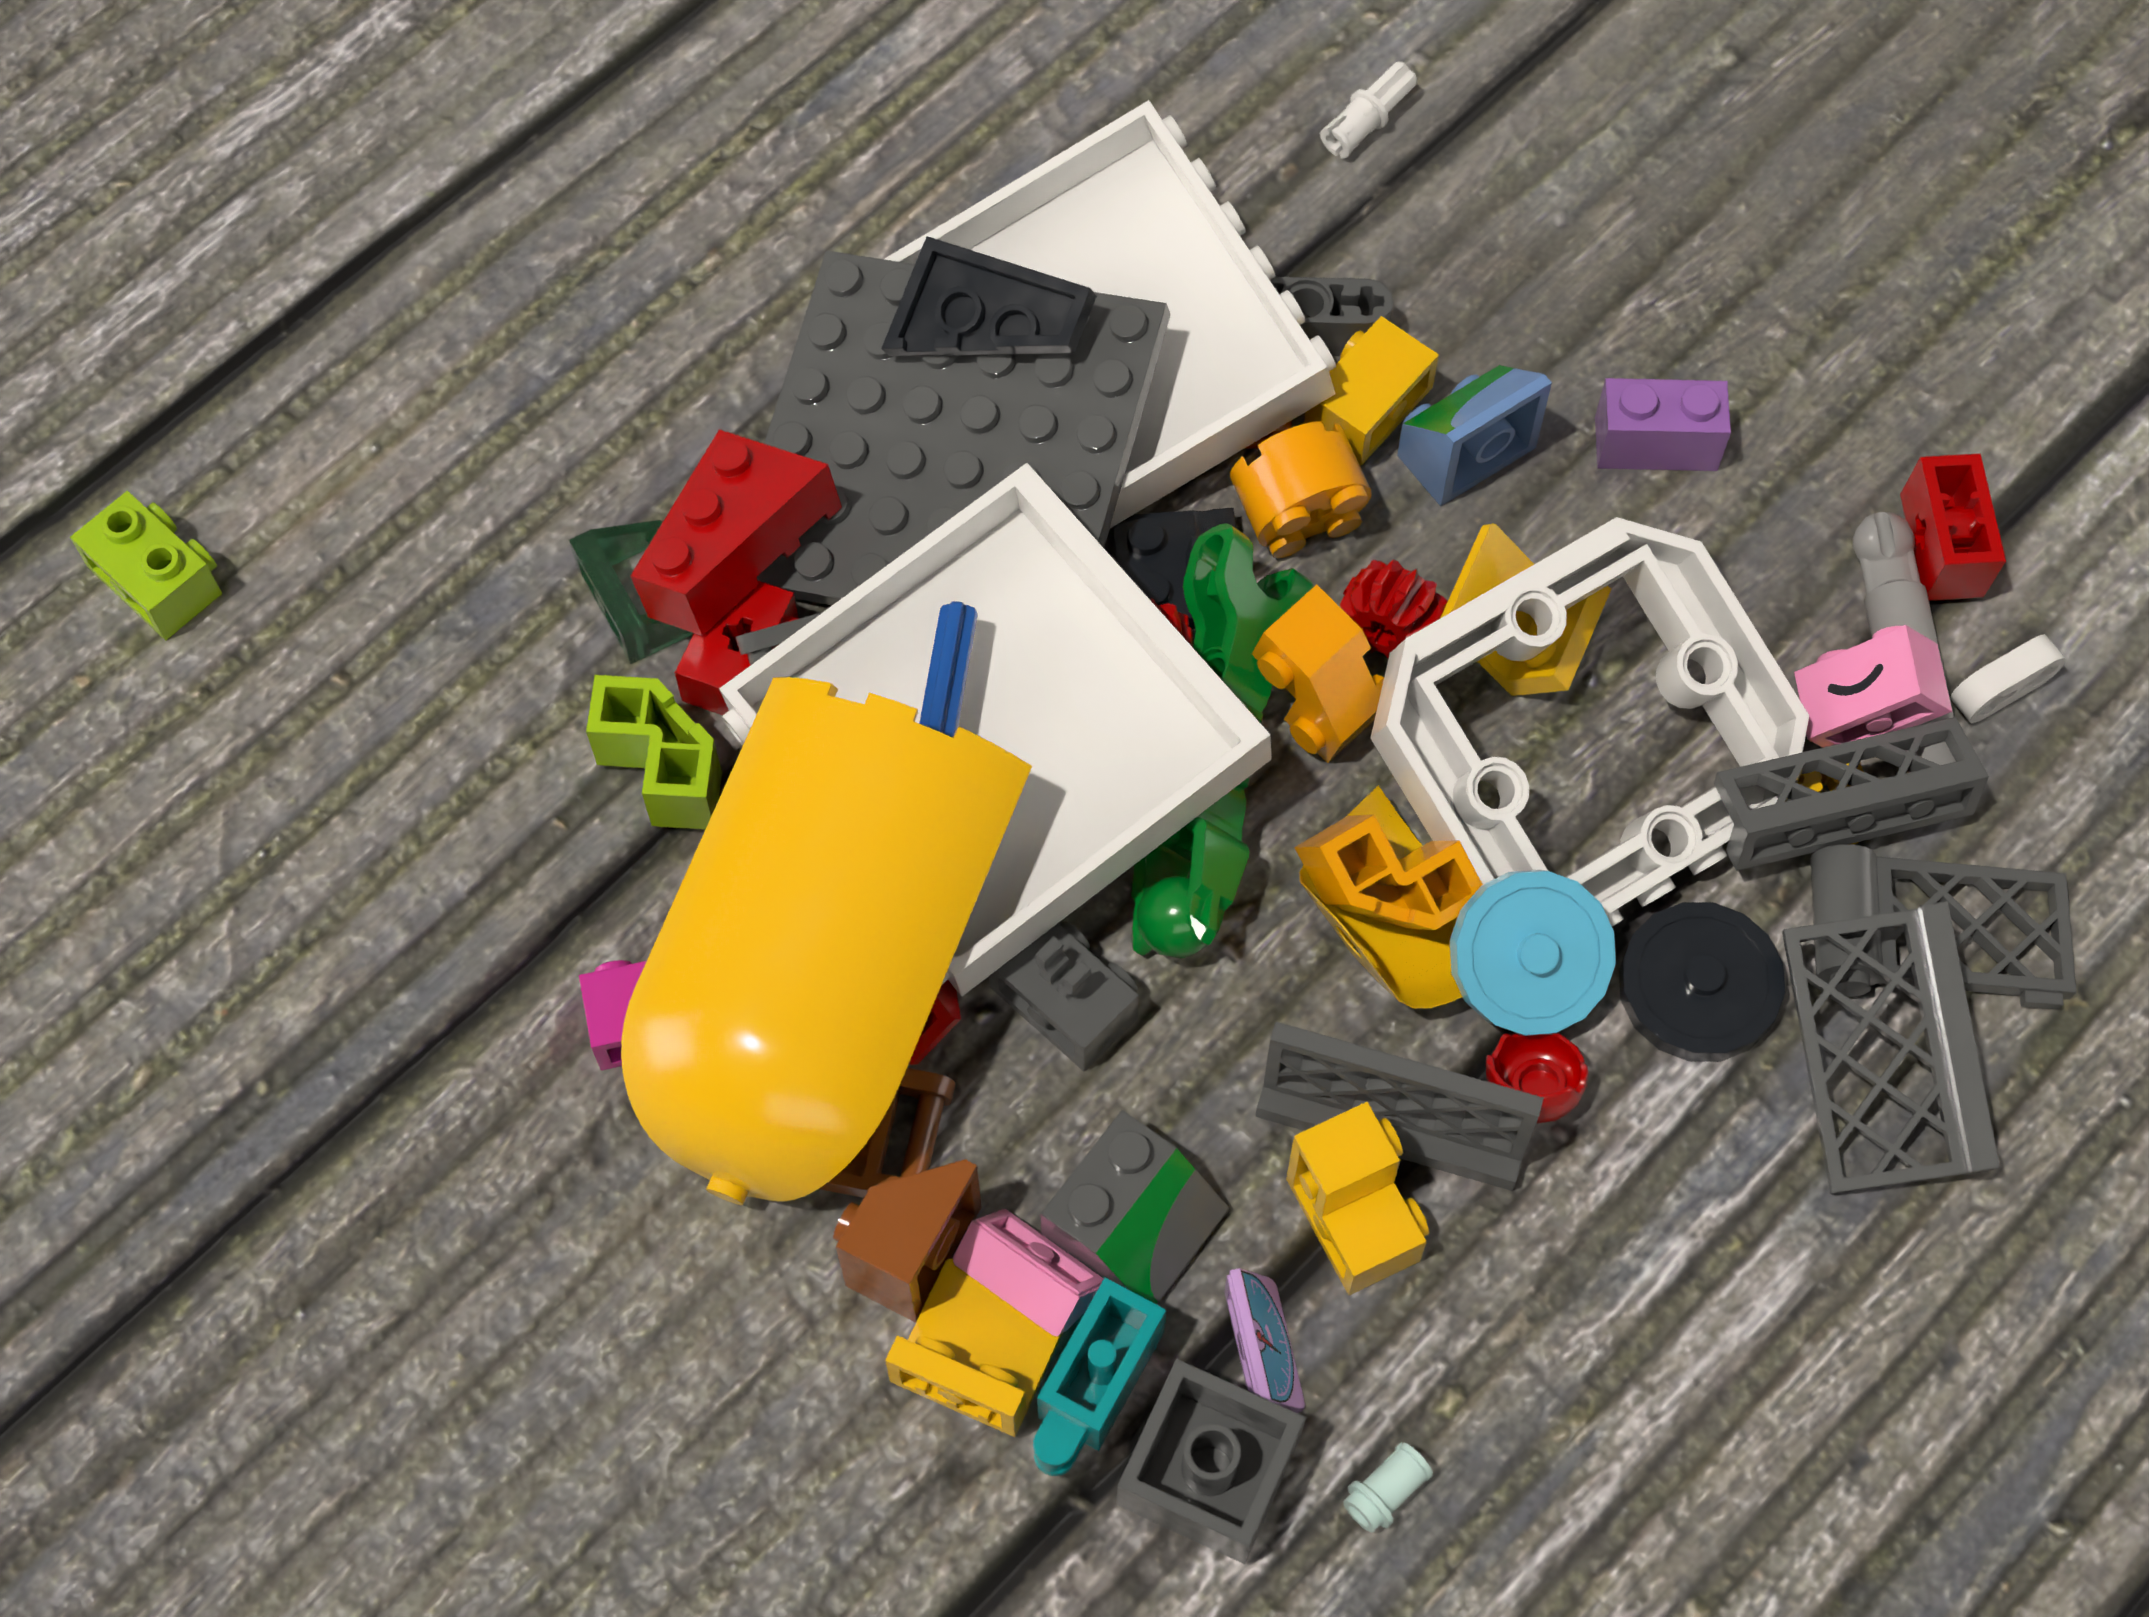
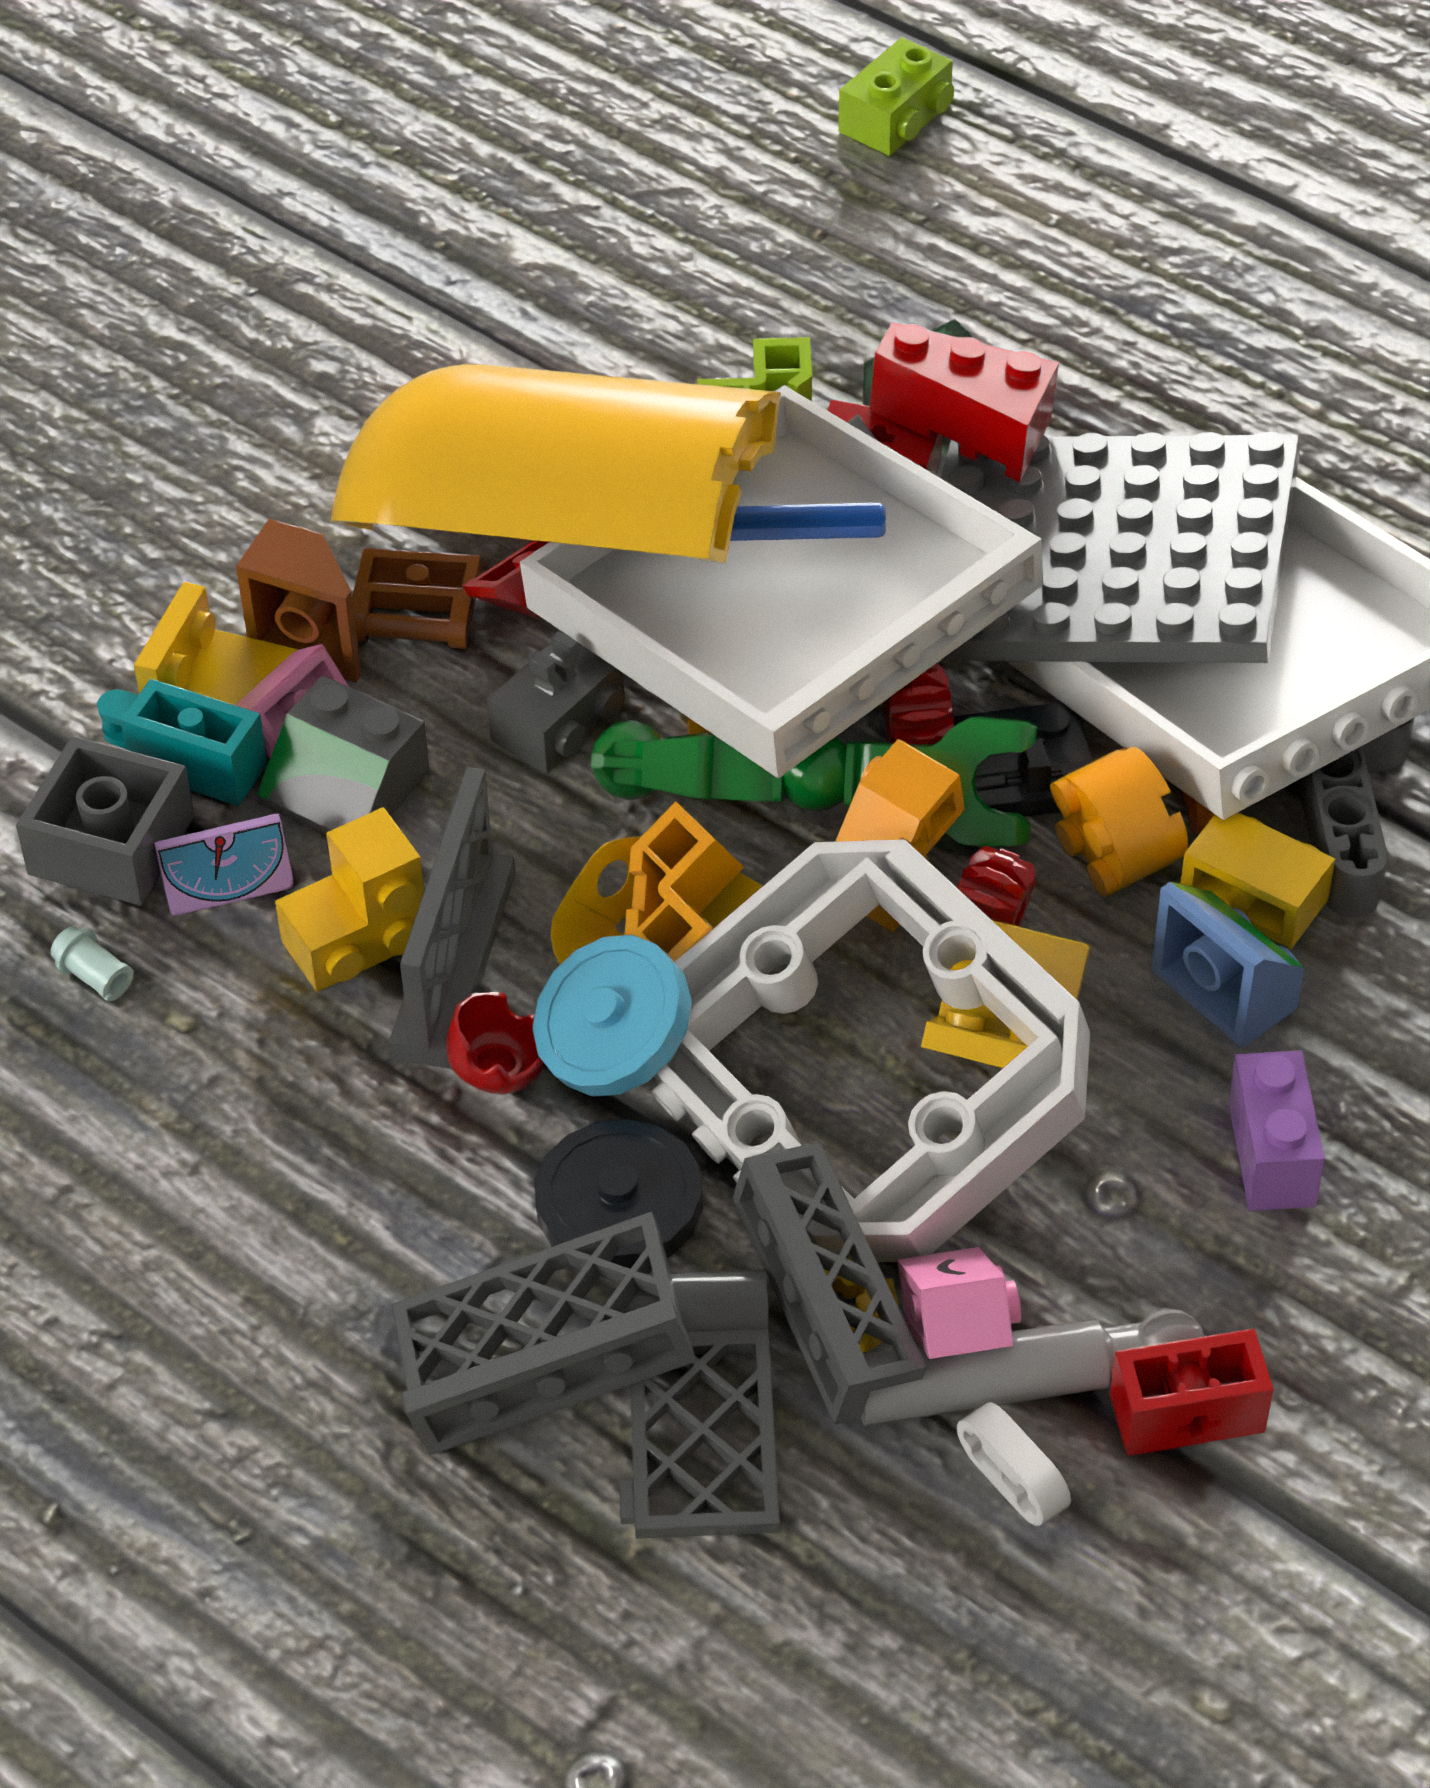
camera: 85 degrees right, 15 degrees down
black wing [881,236,1097,356] -> none

